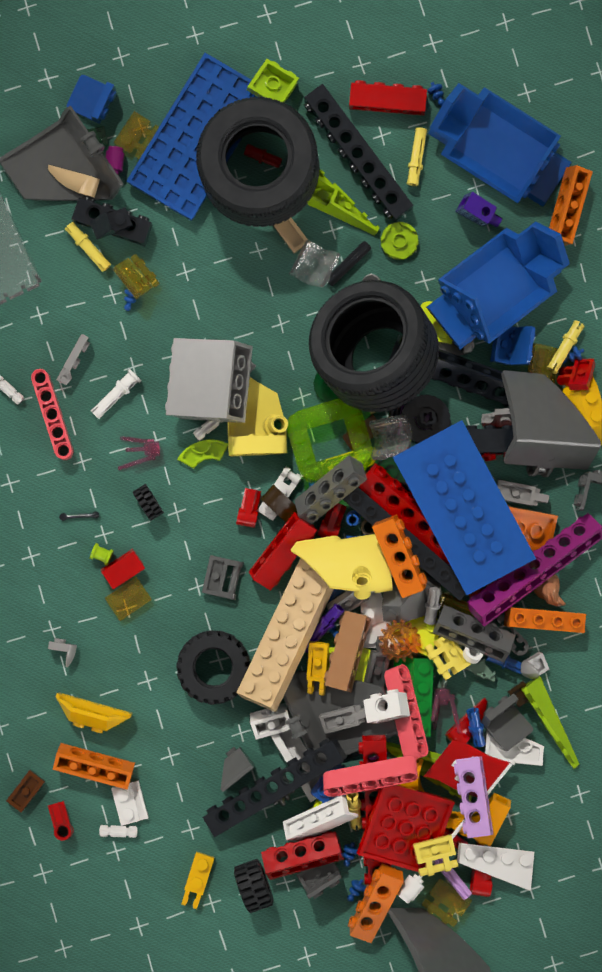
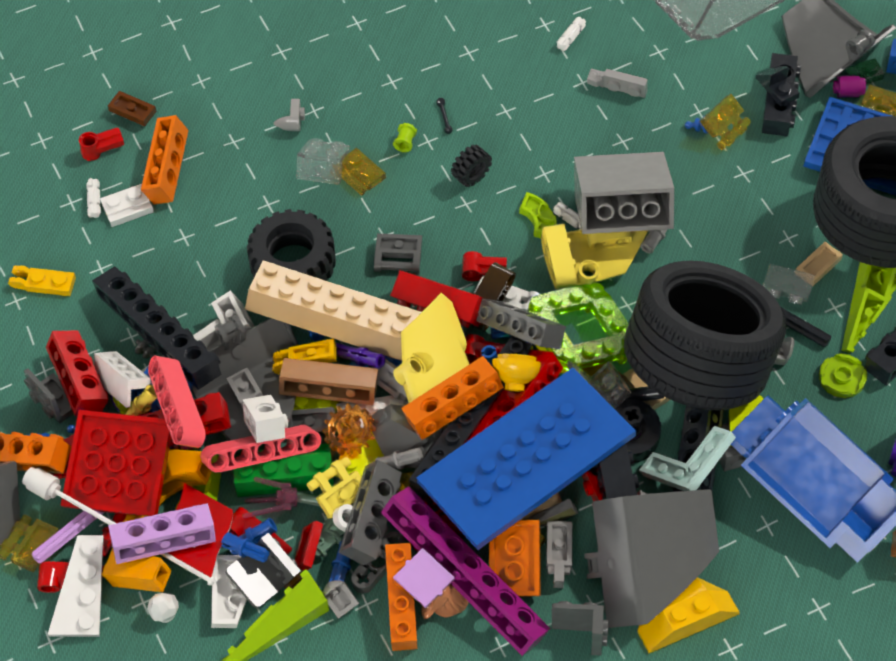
camera: 80 degrees right, 30 degrees down
coral beam [31,369,74,460] -> none
tan piece [48,165,100,198] -> none
yellow wedge [56,693,133,733] -> none
light yellow pin [65,221,111,272] -> none
white pin [90,369,141,419] -> none
red hinge [101,548,145,589] -> none
clear pink plant [118,436,160,470] -> none
dark grey slope [221,747,254,792] -> none
black tyre [234,859,273,913] -> none
light yellow plate [413,835,458,877] -> none
blue bracket [490,326,536,366] -> none
clear yellow plate [528,343,558,384] -> none
light yellow pin [546,320,585,374] -> none
red hinge [557,359,596,390] -> none
blue hair [562,346,585,364] -> none
none -> white rock [147,593,179,623]
none -> blue axle [221,532,270,562]
none -> red tile [295,521,323,571]
none -> clear bracket [296,138,350,185]
none -> lavender piece [393,548,455,608]
none -> yellow piece [492,354,541,392]
none -> light aqua plate [639,426,736,491]

